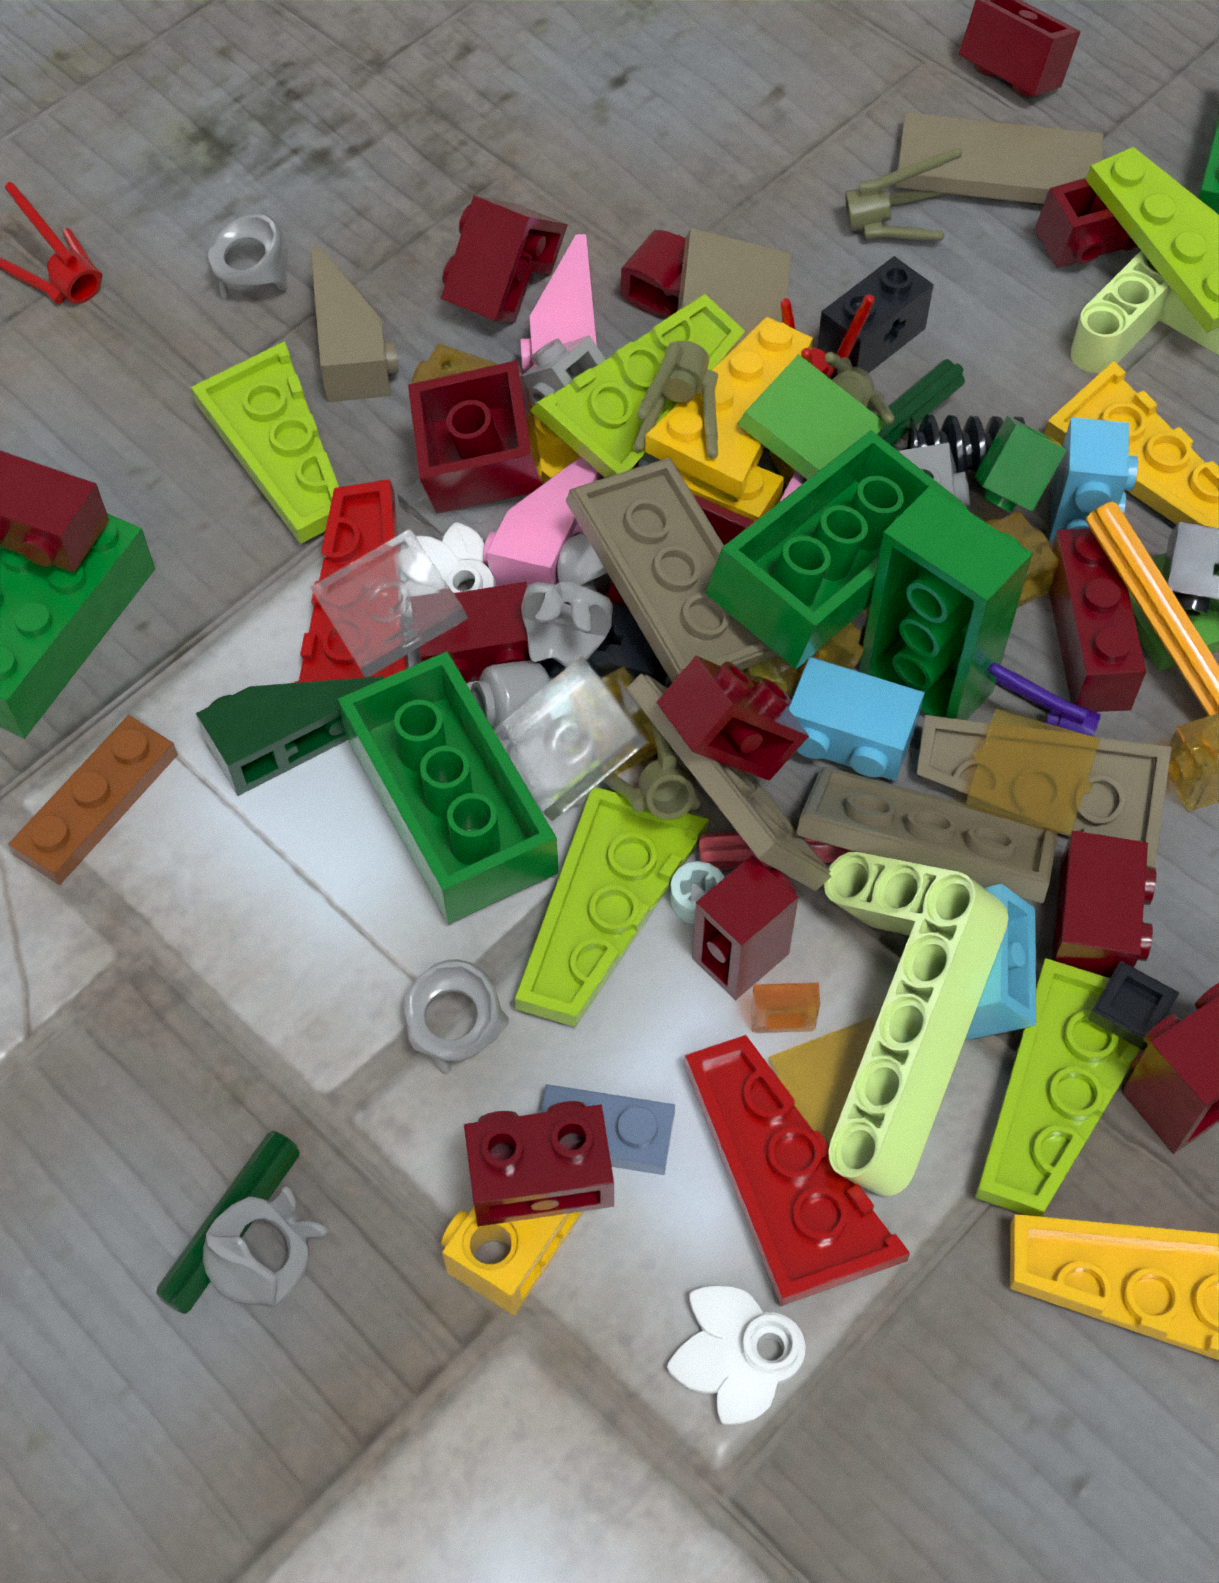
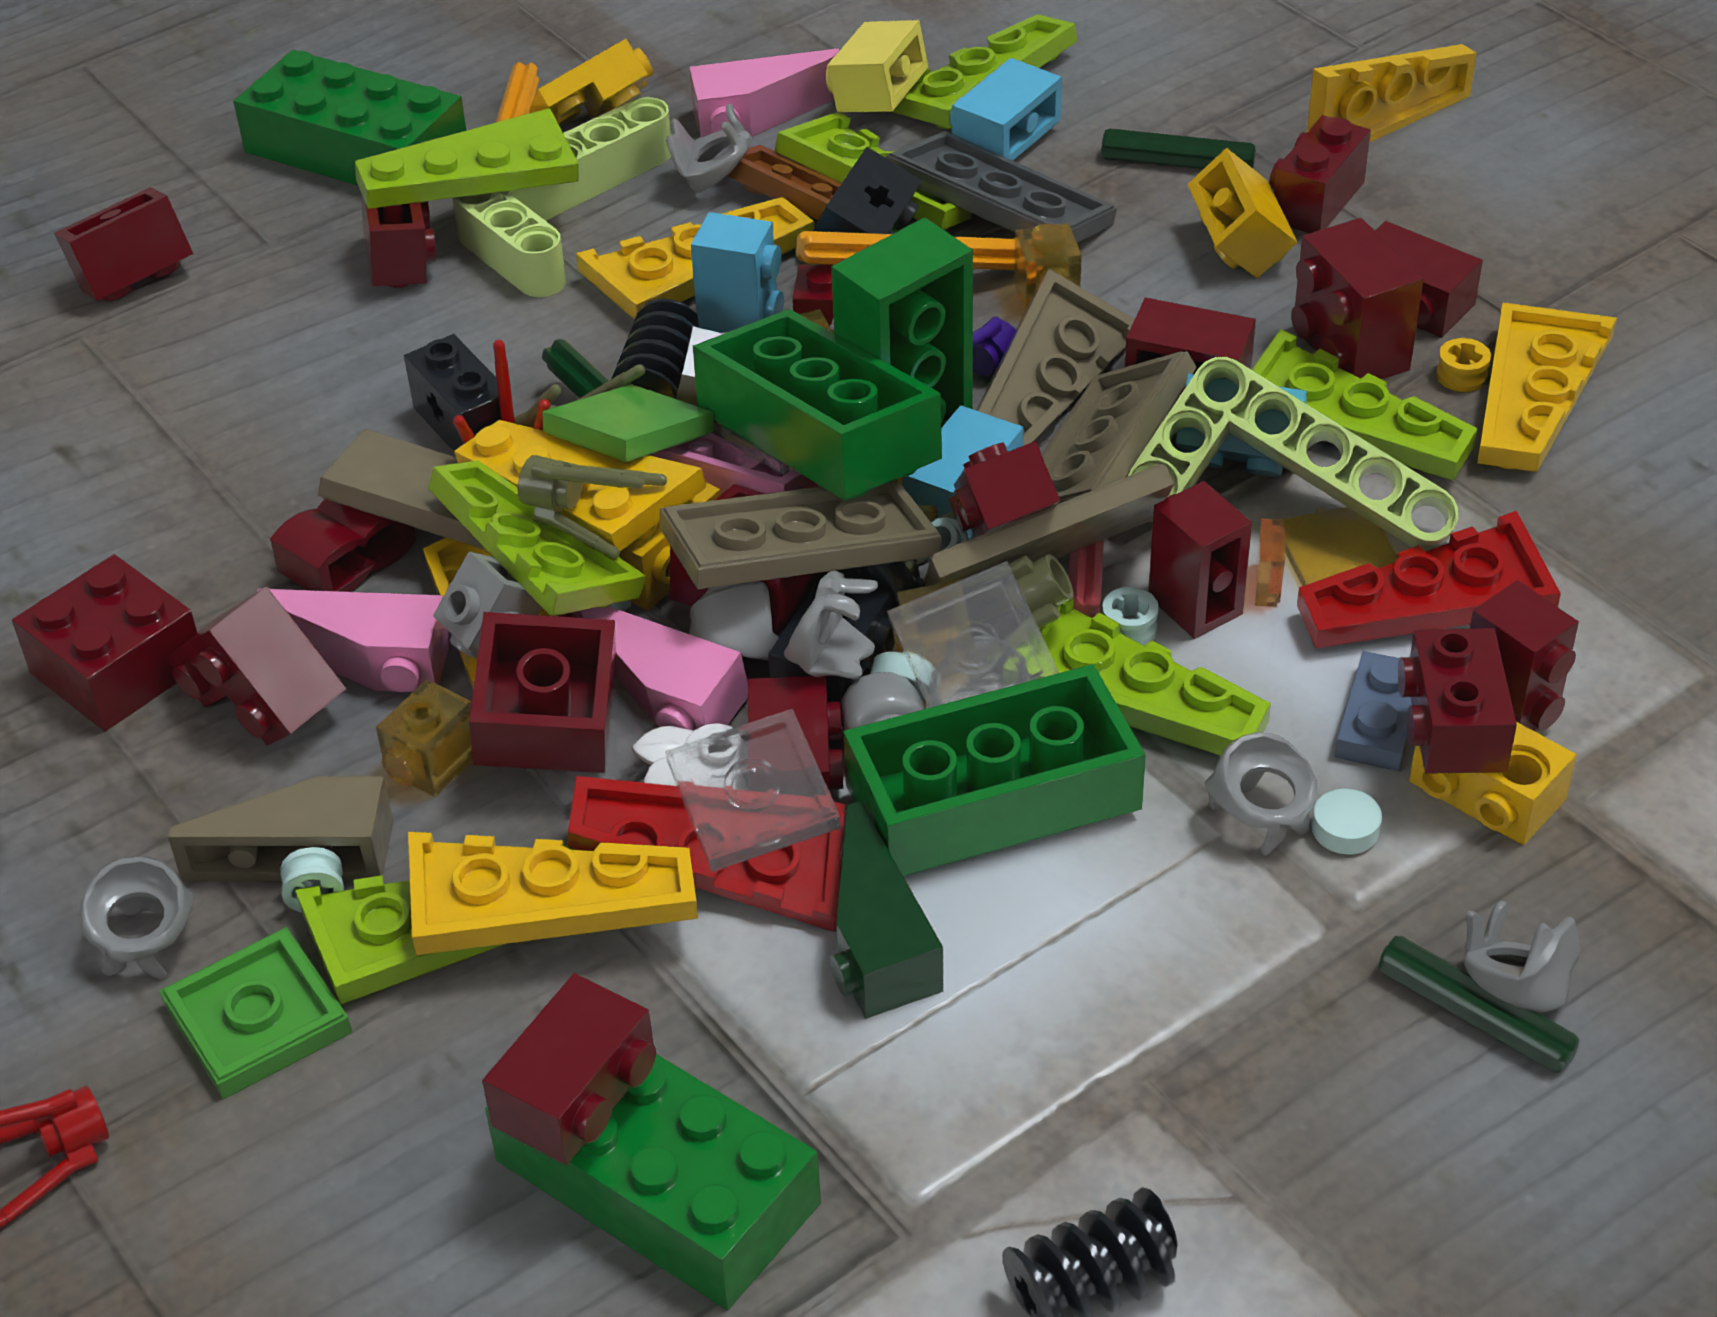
camera: 80 degrees left, 15 degrees down
dark orange plate [8,715,178,886] -> none
white plate [667,1286,806,1425] -> none
olive plant [845,148,962,241] -> none
dark tan tile [895,112,1103,204] -> none
clear yellow piece [966,709,1100,836] -> none
green brick [974,416,1067,512] -> none
black tile [1087,961,1180,1050] -> none
none -> dark red brick [11,554,197,732]
none -> bright green tile [159,927,352,1099]
none -> light aqua bush [280,847,344,913]
none -> yellow wing [408,831,698,955]
none -> light aqua tile [1312,788,1382,855]
none -> yellow bush [1436,338,1491,392]
none -> dark red brick [1470,580,1579,731]

